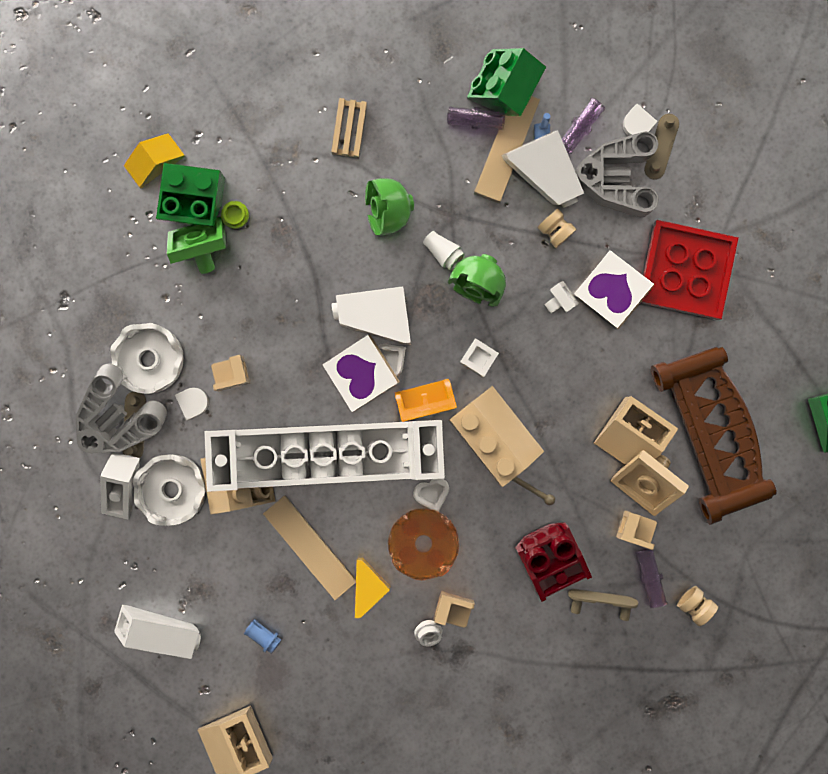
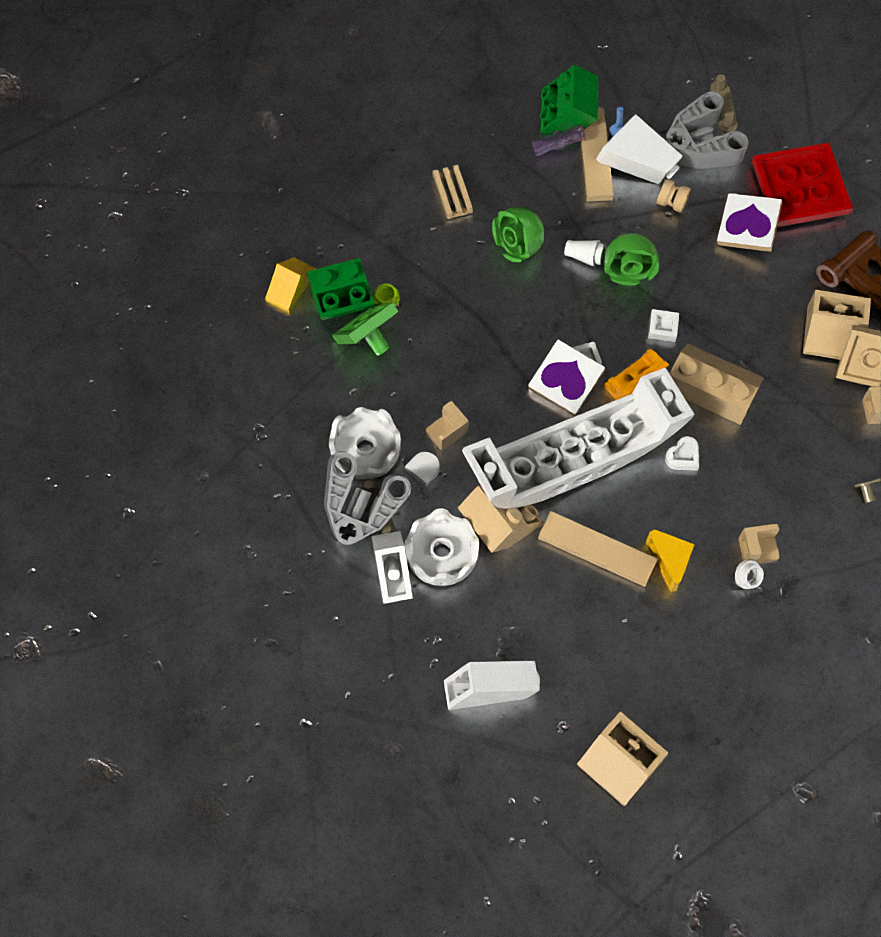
camera: 20 degrees left, 20 degrees down
medium blue pin [244,619,281,654] -> none
white slope [332,286,411,345] -> none
clear orange plate [388,508,459,581] -> none
dark tan hinge [512,476,555,505] -> none
dark red slope [515,523,592,602] -> none
white tile [544,281,579,313] -> none
clear purple pin [562,98,606,154] -> none
white tile [623,104,658,136] -> none

